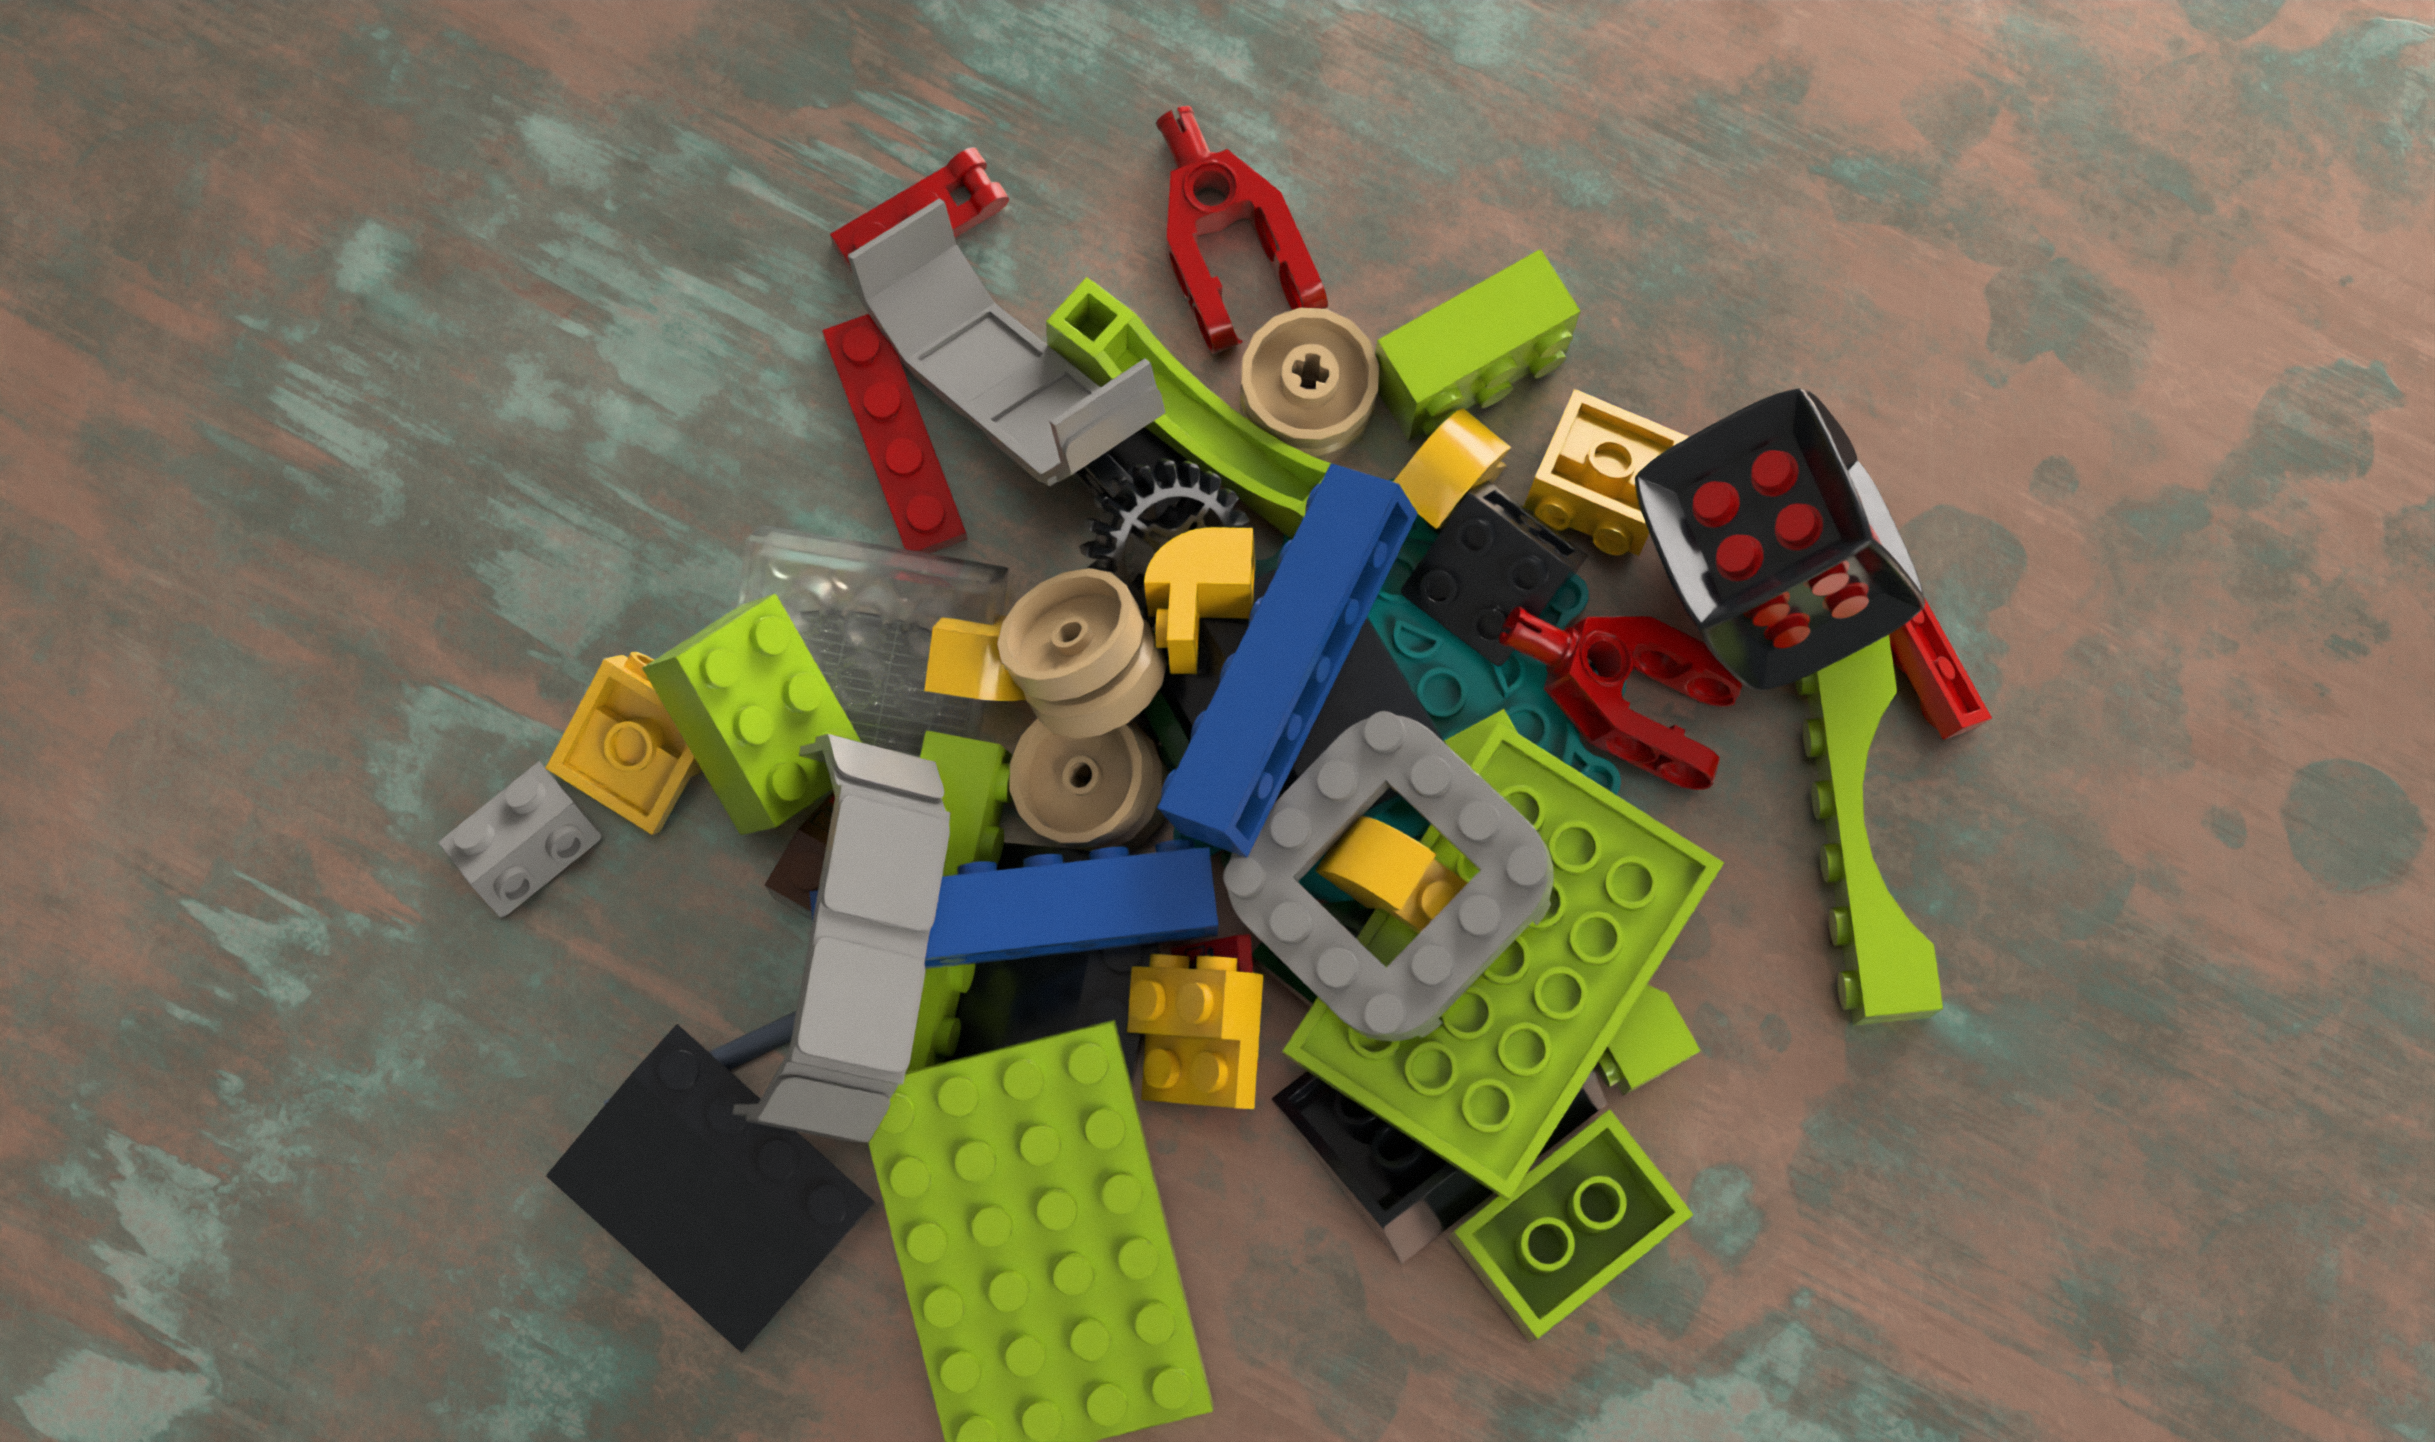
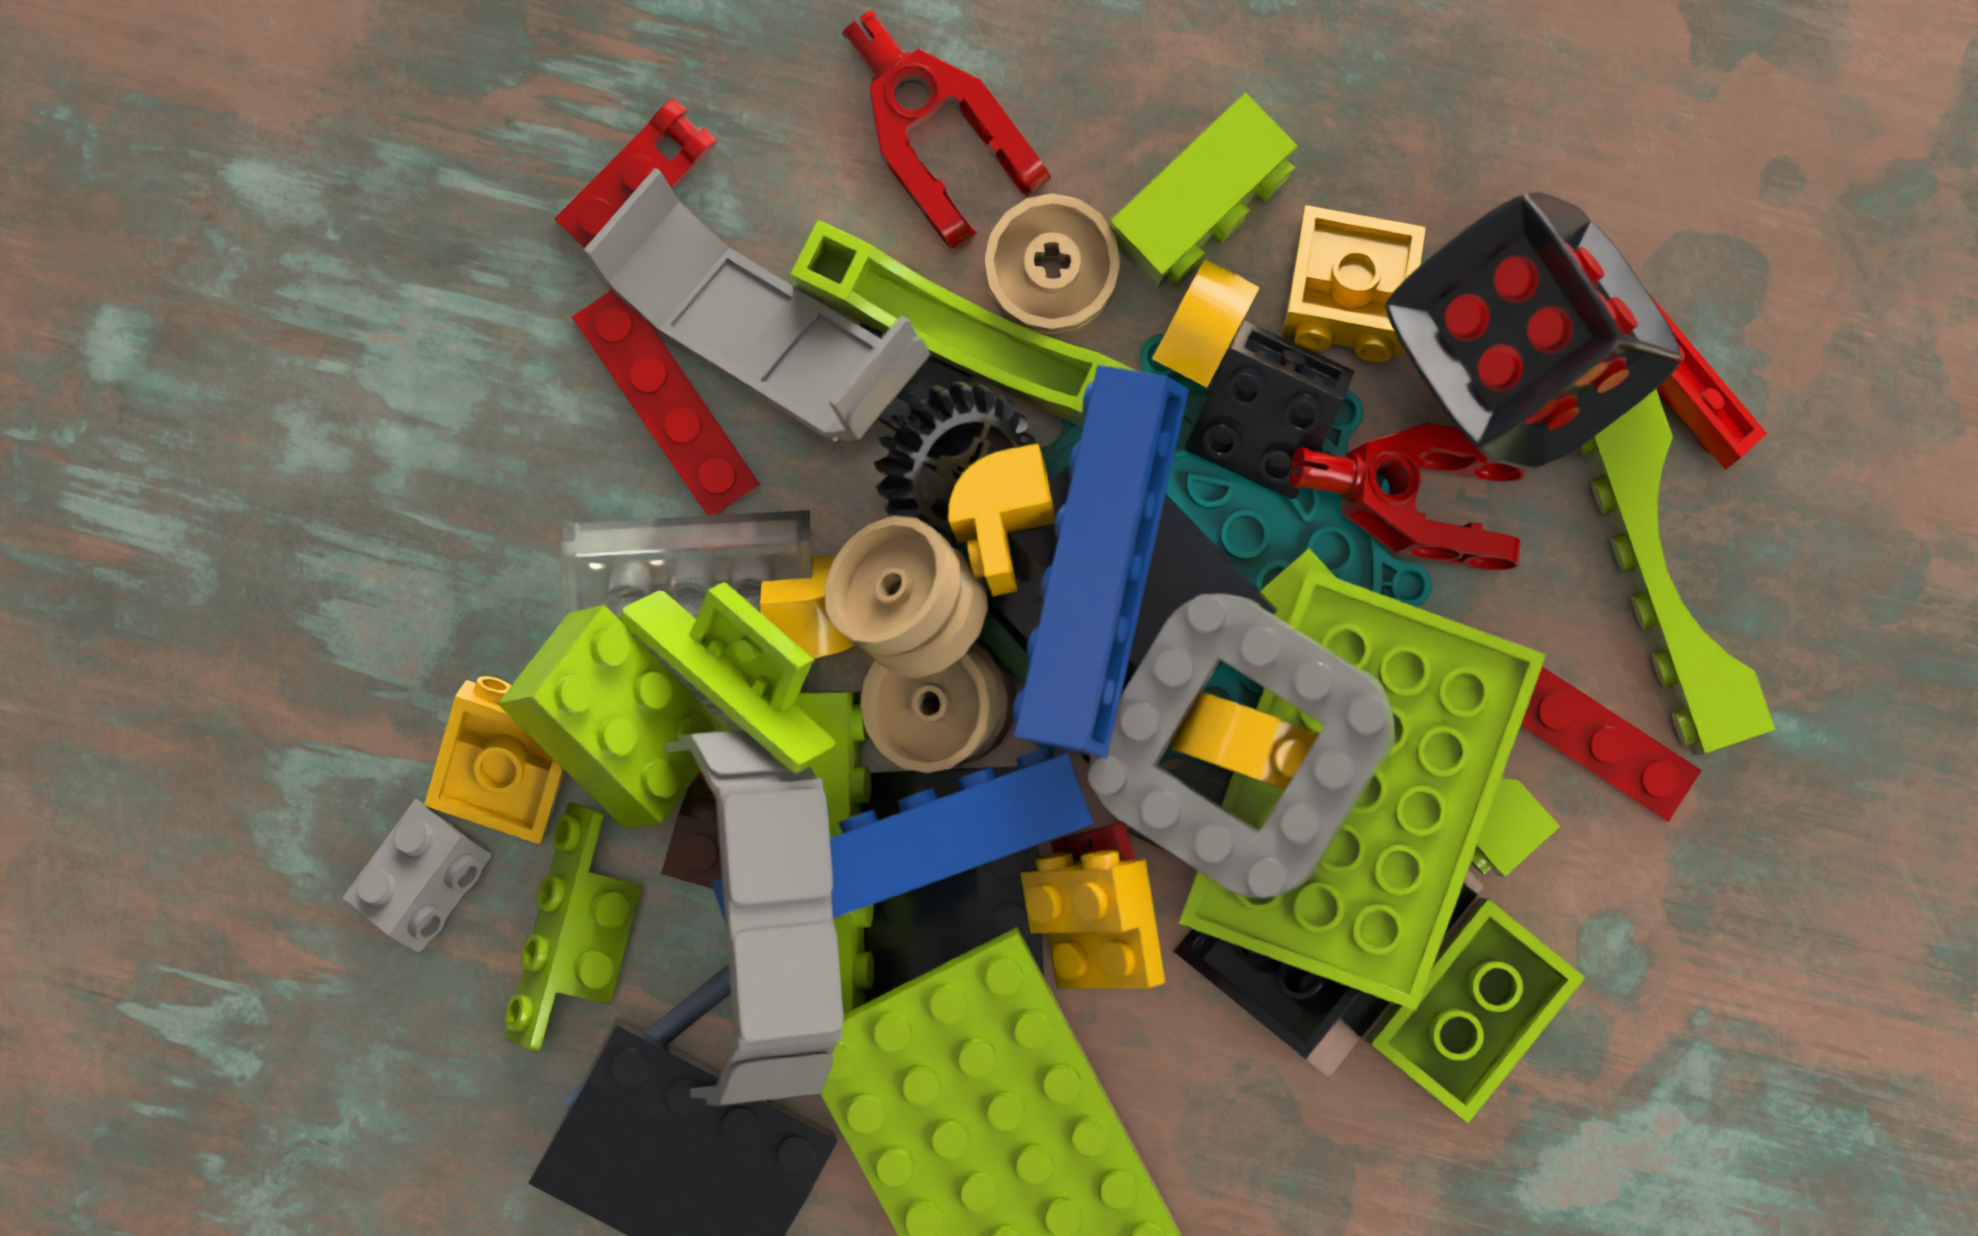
camera: 10 degrees left, 10 degrees up
none -> lime bracket [505,802,642,1051]
none -> lime bracket [619,582,836,773]
none -> red plate [1496,636,1702,822]

